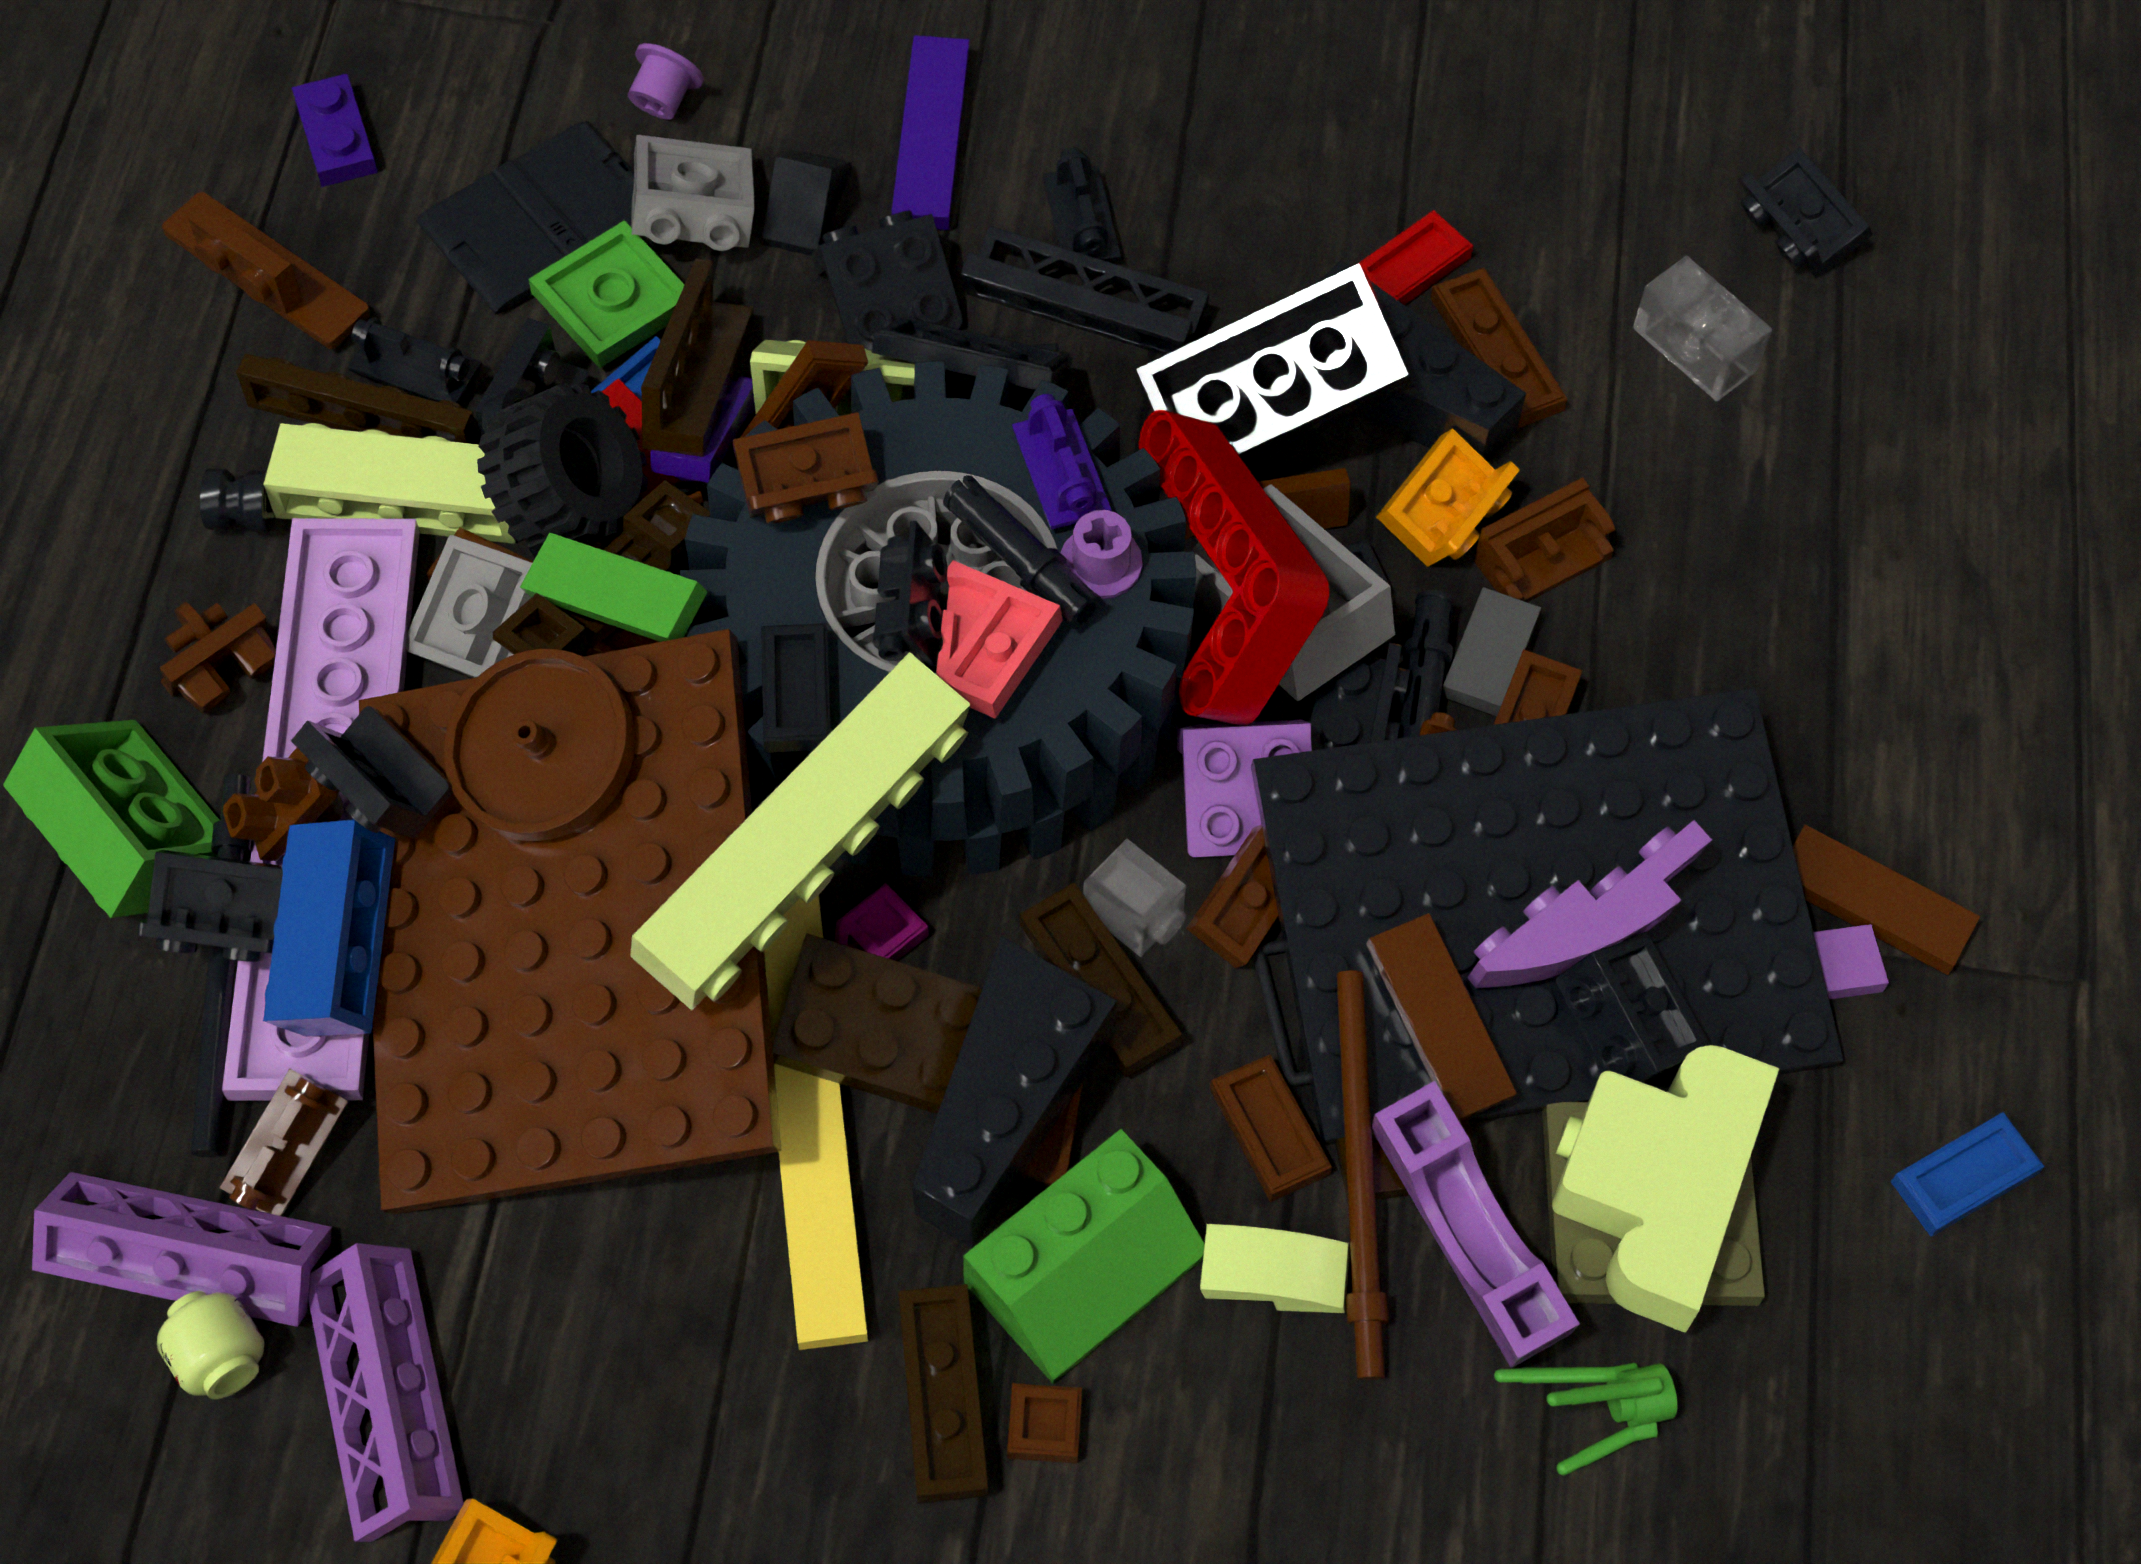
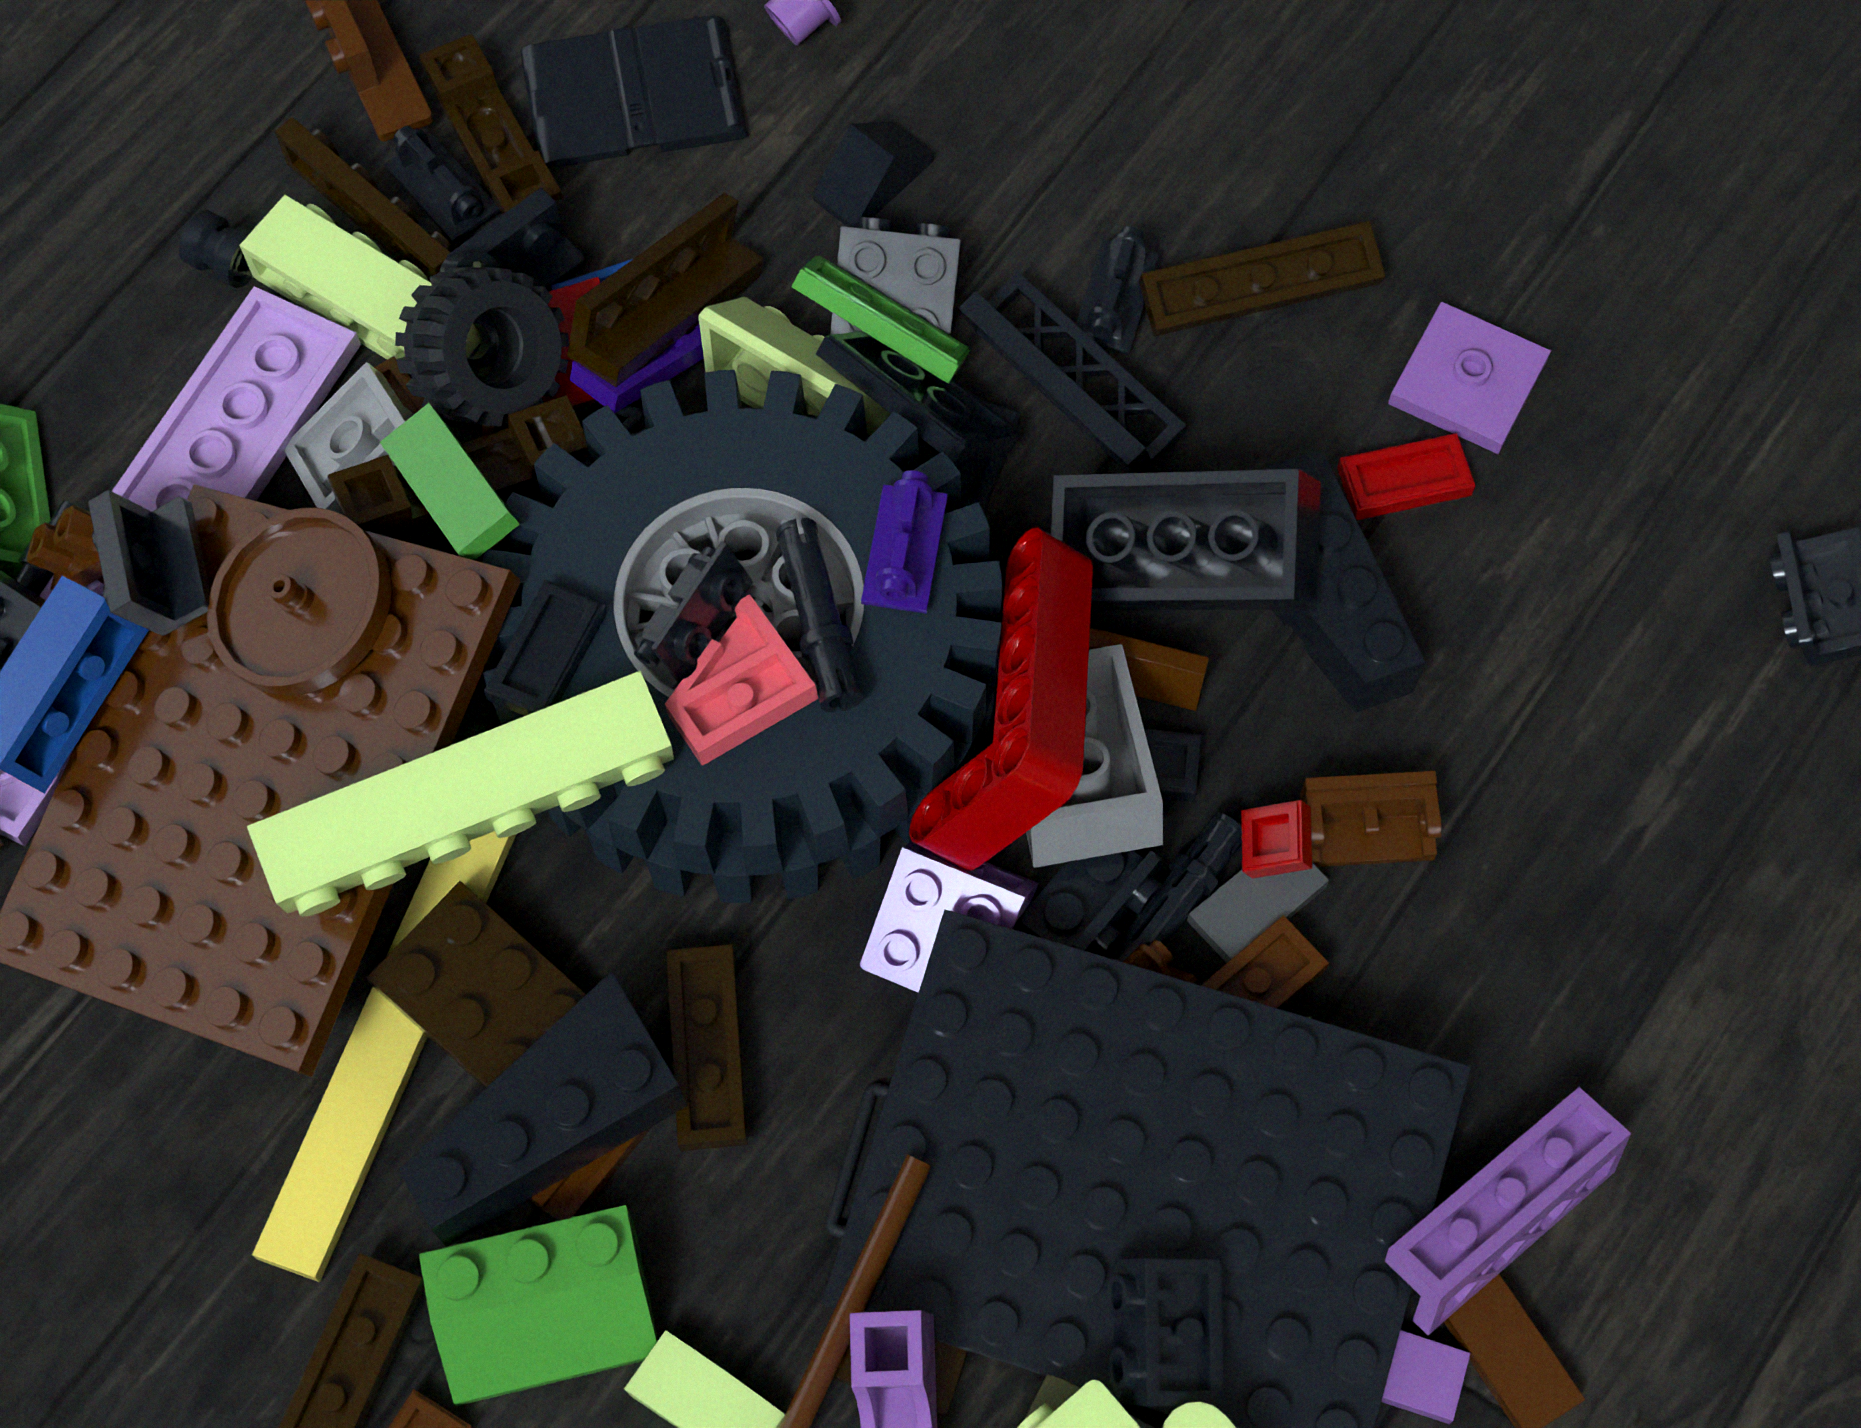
camera: 30 degrees right, 5 degrees up
reddish brown hips [160,602,276,714] -> none
bright green plate [528,220,684,368] -> none
light grey plate [632,135,754,251] -> none
reddish brown bracket [732,412,879,524] -> none
reddish brown tile [740,340,869,438] -> none
magenta tile [834,883,929,961] -> none
dark purple tile [891,35,969,230] -> none
medium lavender piece [1061,510,1143,599] -> none
clear brick [1083,839,1186,957] -> none
reddish brown plate [1186,825,1278,968] -> none
reddish brown tile [1210,1054,1332,1202] -> none
reddish brown tile [1366,913,1517,1122] -> none
light orange bracket [1376,428,1520,567] -> none
reddish brown tile [1430,267,1568,429] -> none
medium lavender slope [1468,820,1712,988] -> none
clear brick [1633,255,1772,401] -> none
none -> dark brown slope [419,33,563,214]
none -> bright green tile [791,255,970,383]
none -> dark brown plate [1138,221,1386,337]
none -> red tile [1241,800,1312,879]
none -> medium lavender fence [1385,1087,1631,1335]
none -> medium lavender plate [1388,302,1551,454]

